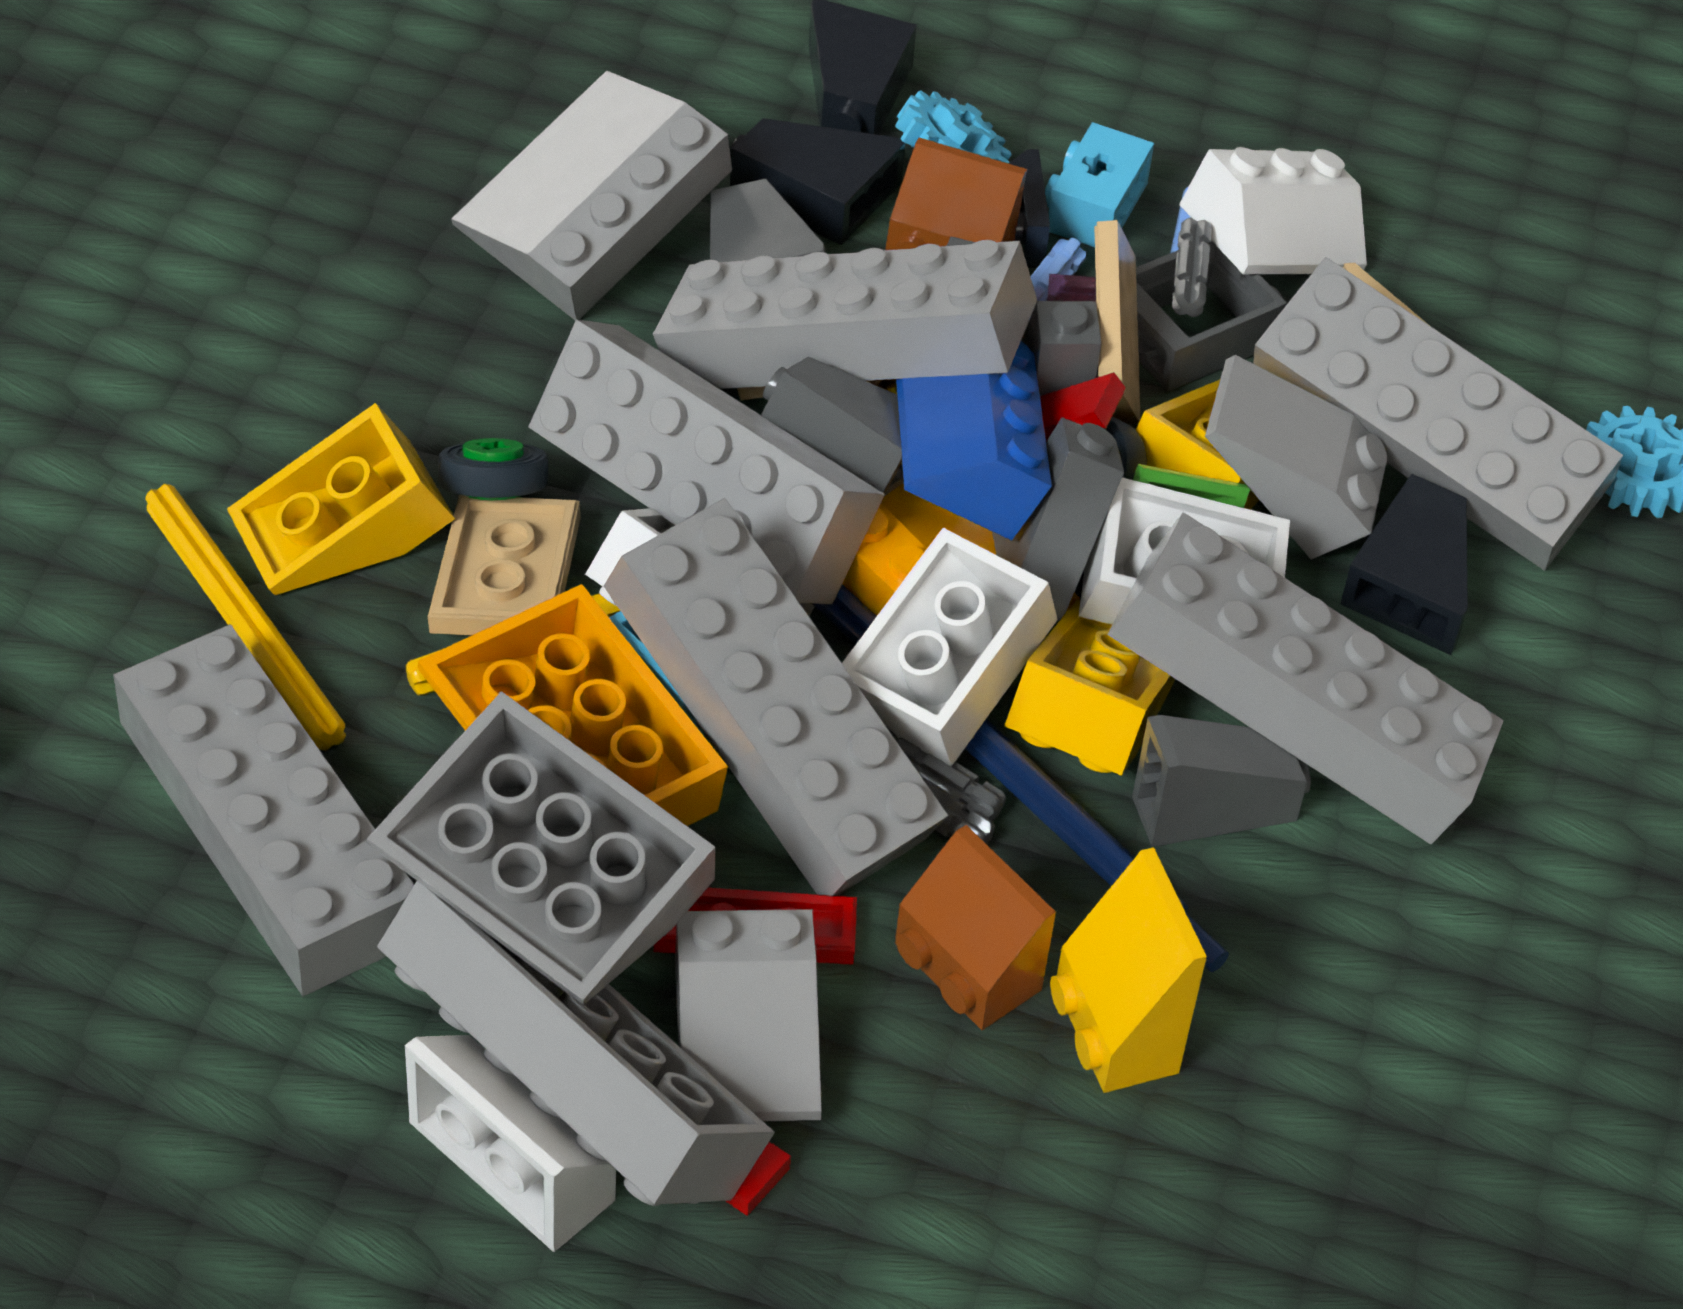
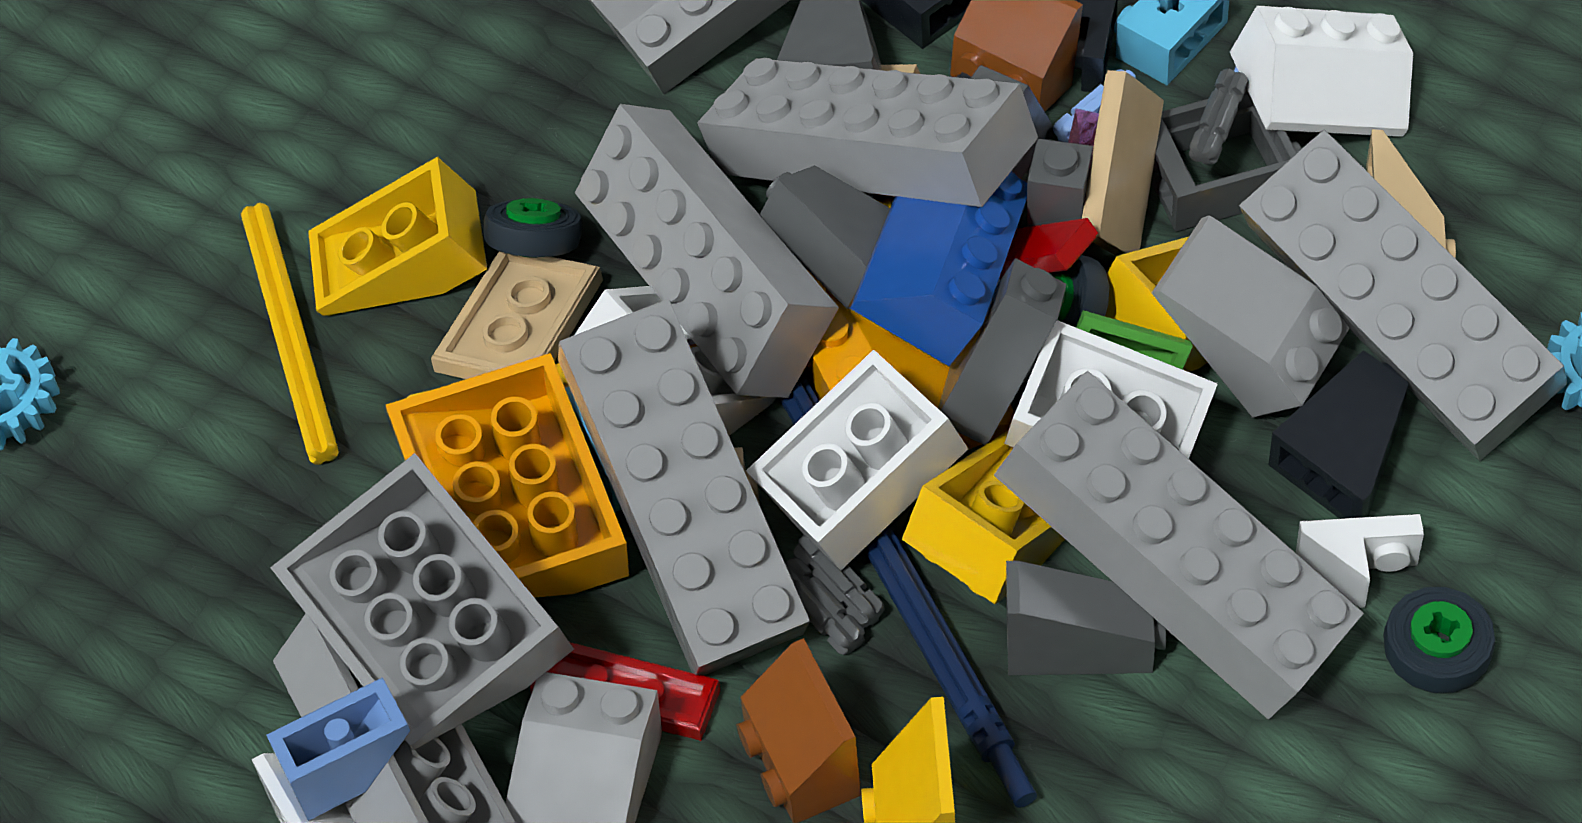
camera: 25 degrees right, 5 degrees up
light grey brick [113,624,414,997] -> none
none -> medium blue slope [266,677,410,821]
none -> white slope [1296,514,1424,608]
none -> black wheel [1383,587,1496,693]

